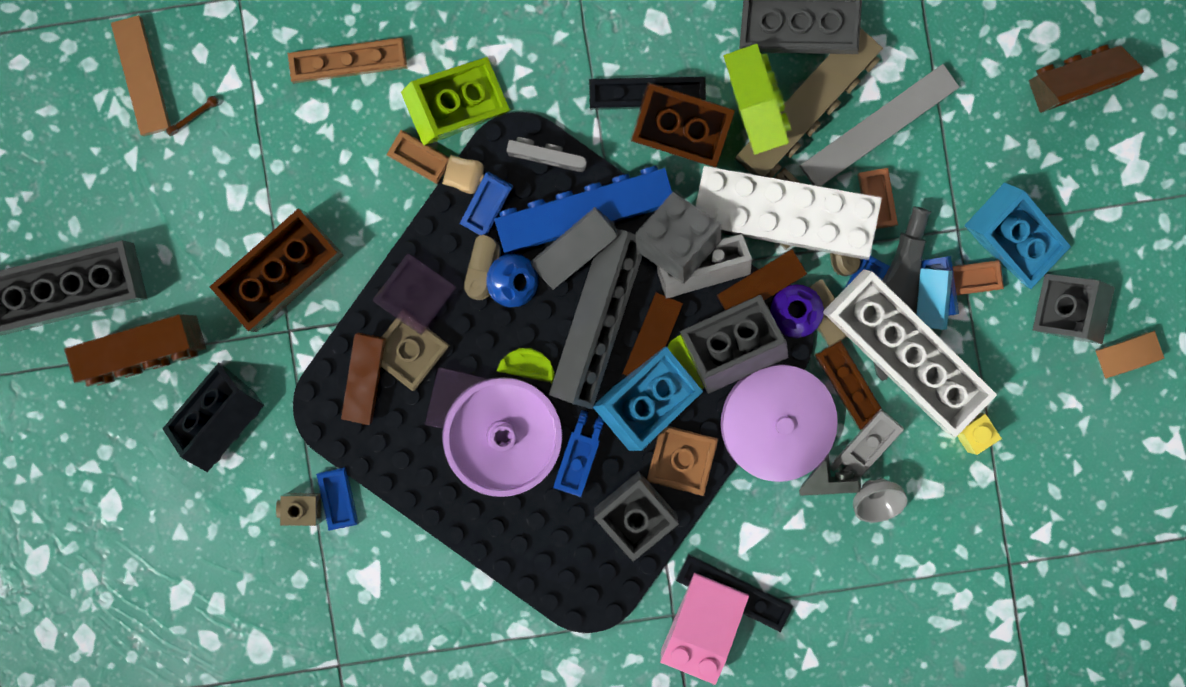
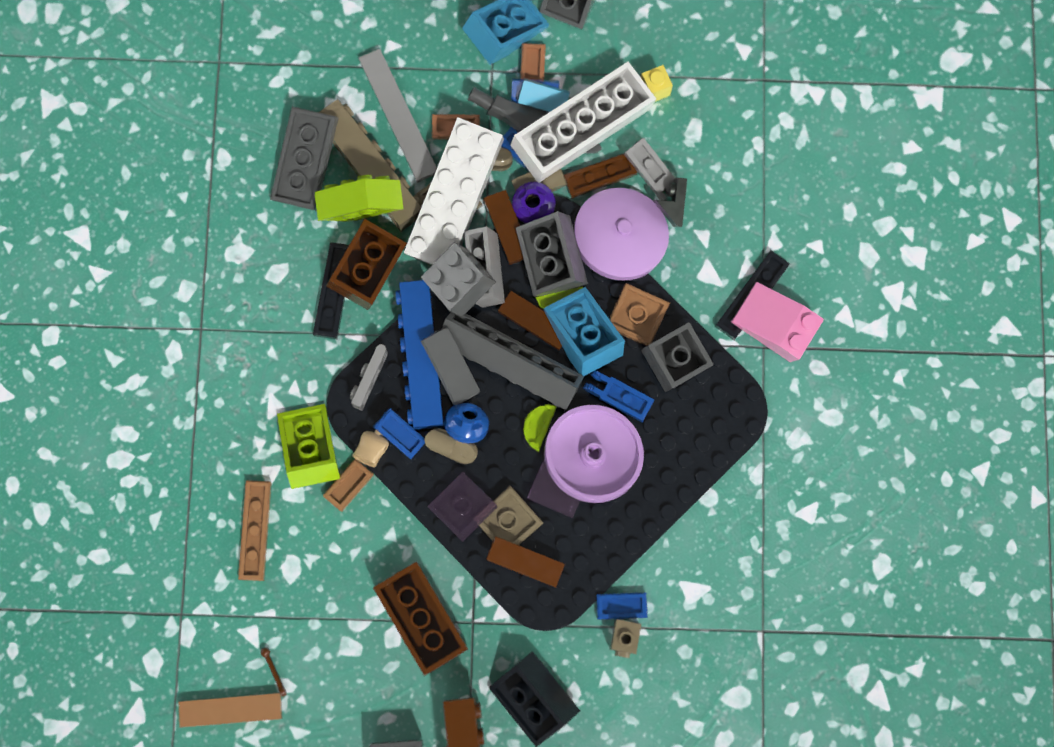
camera: 80 degrees left, 10 degrees down
light grey piece [853,478,907,523] -> none

